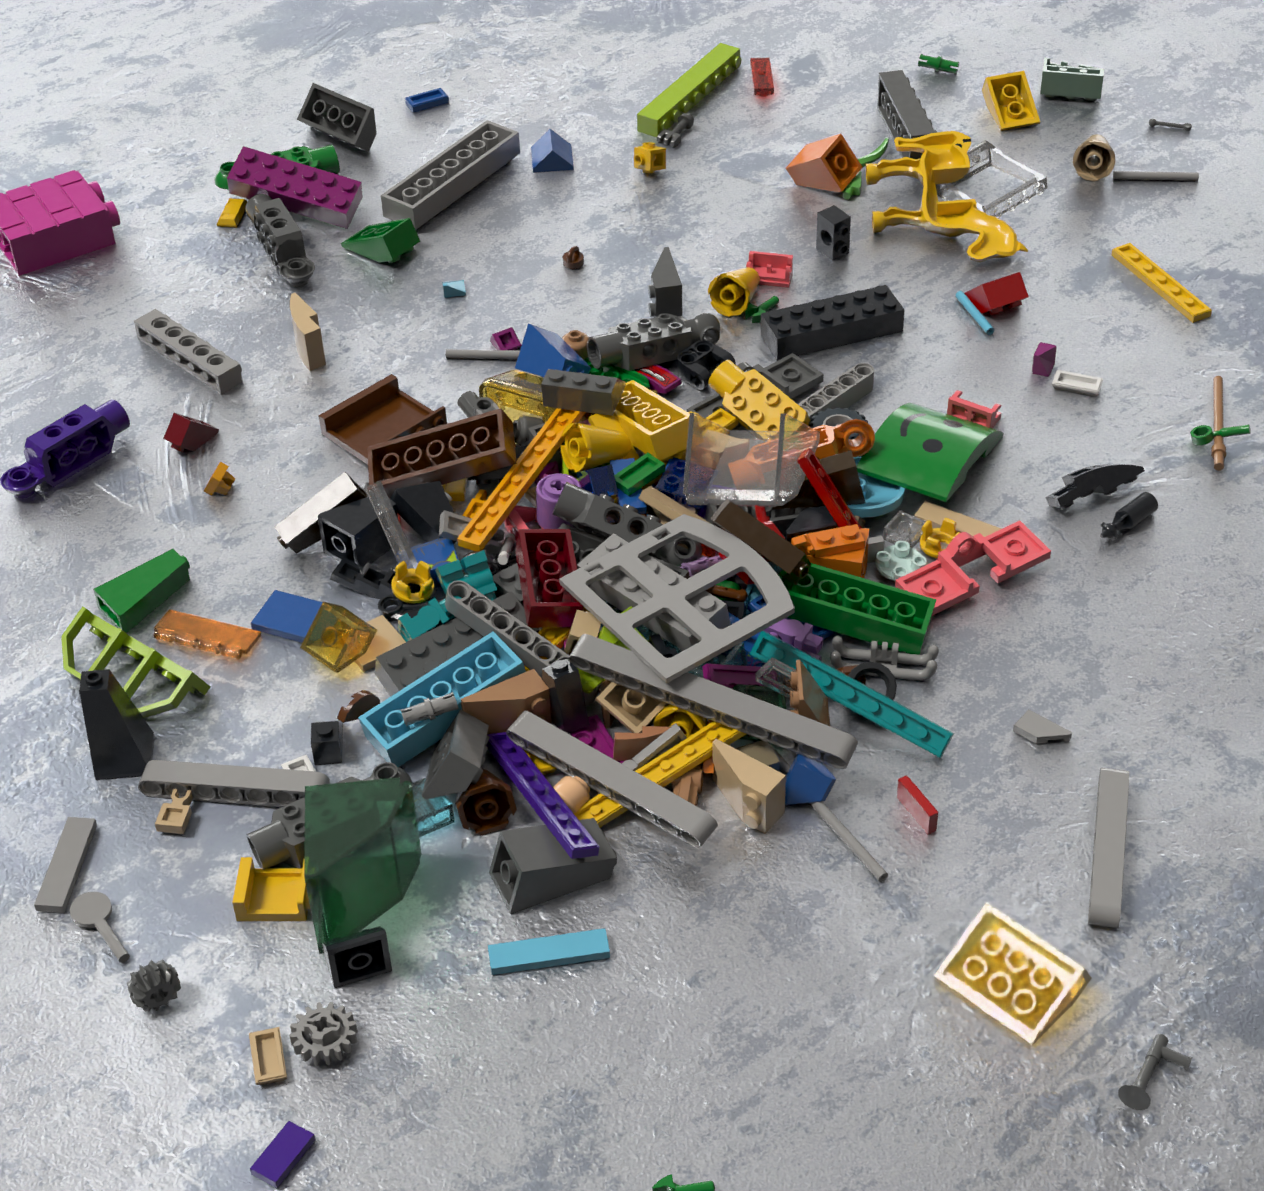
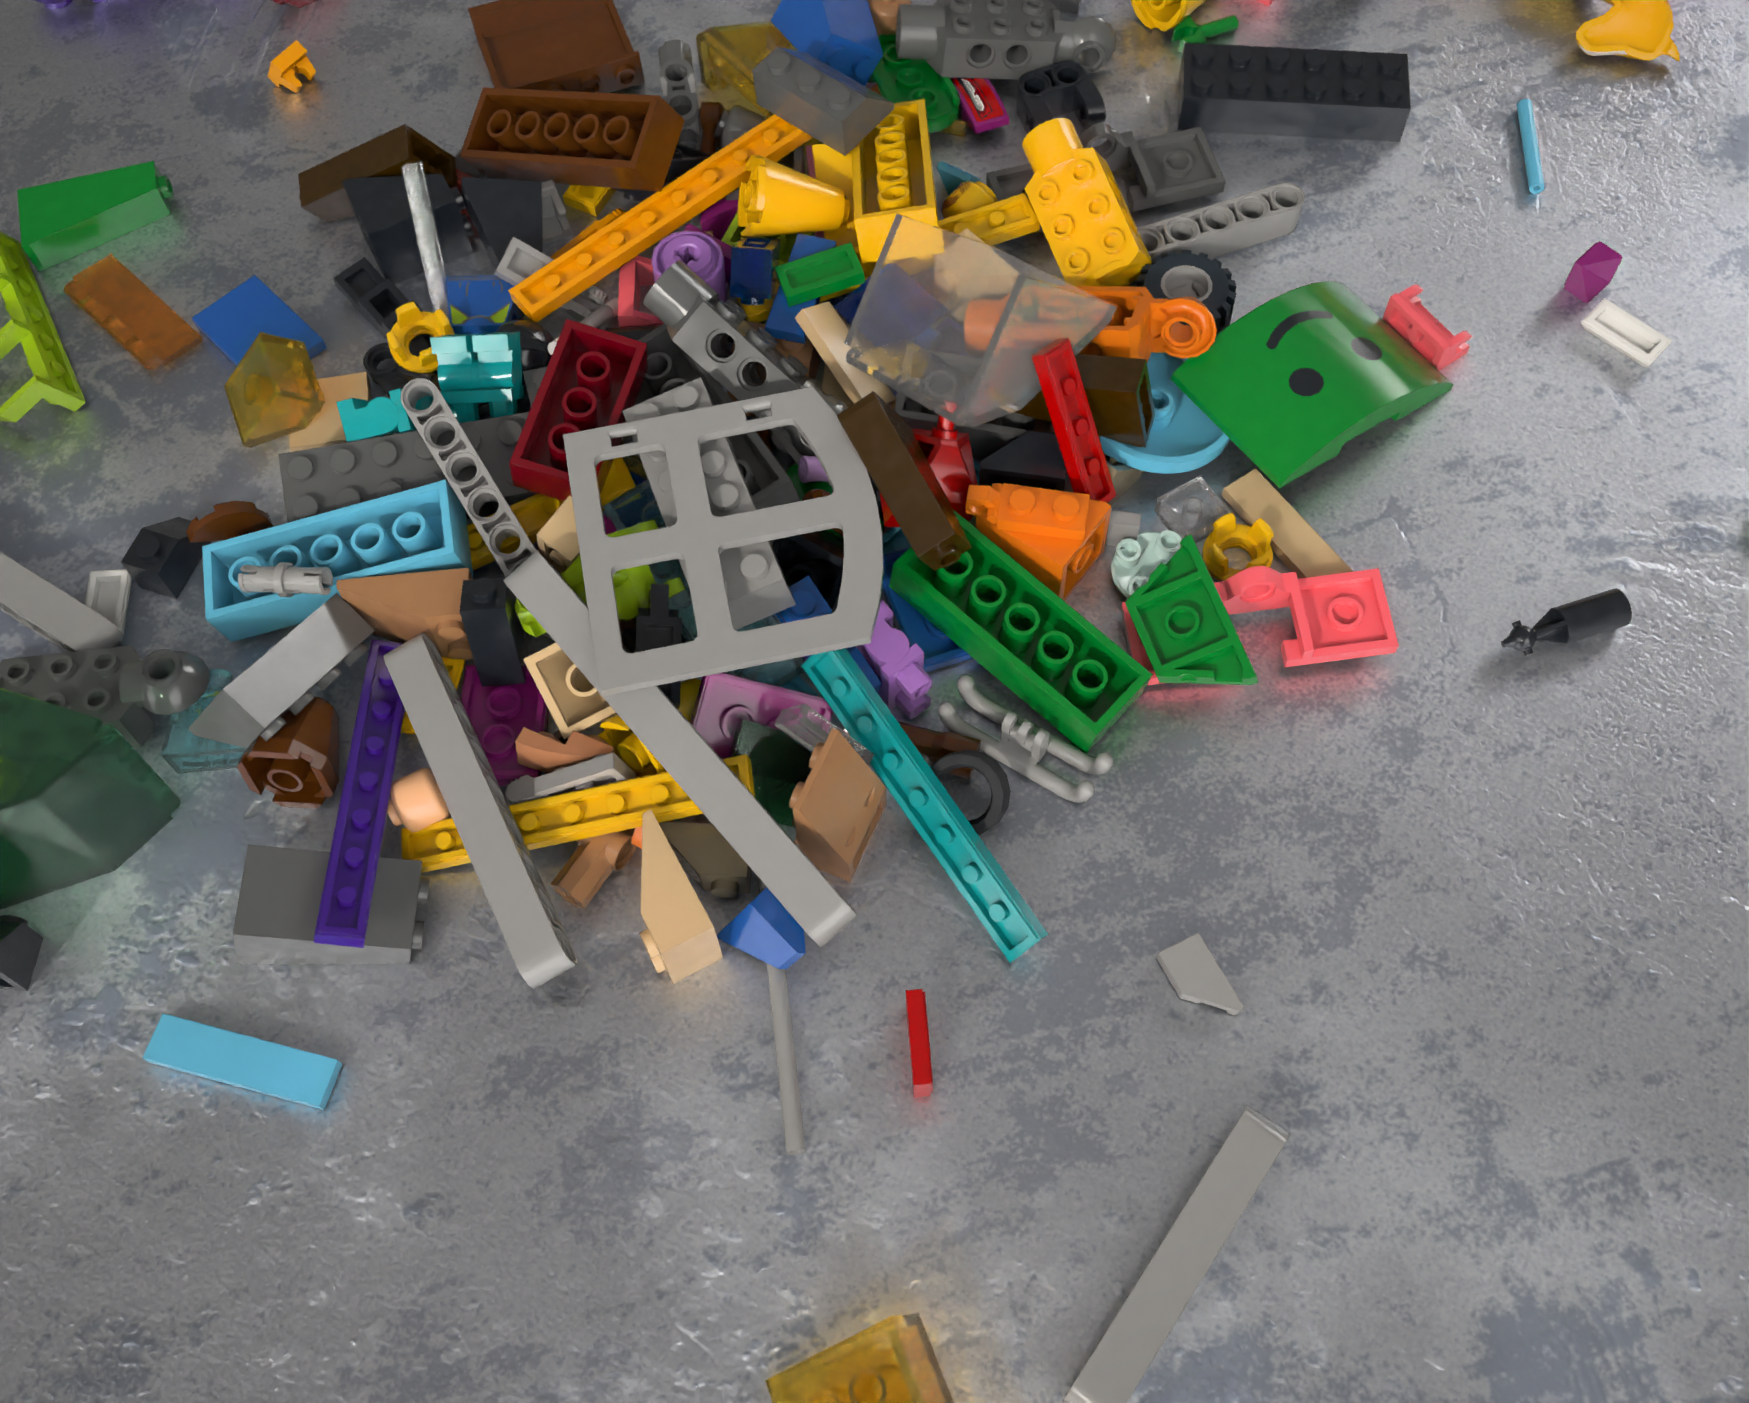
camera: 25 degrees right, 20 degrees up
red slope [964,272,1029,315] -> none
black slope [1045,464,1145,509] -> none
none -> green wing [1125,534,1258,685]

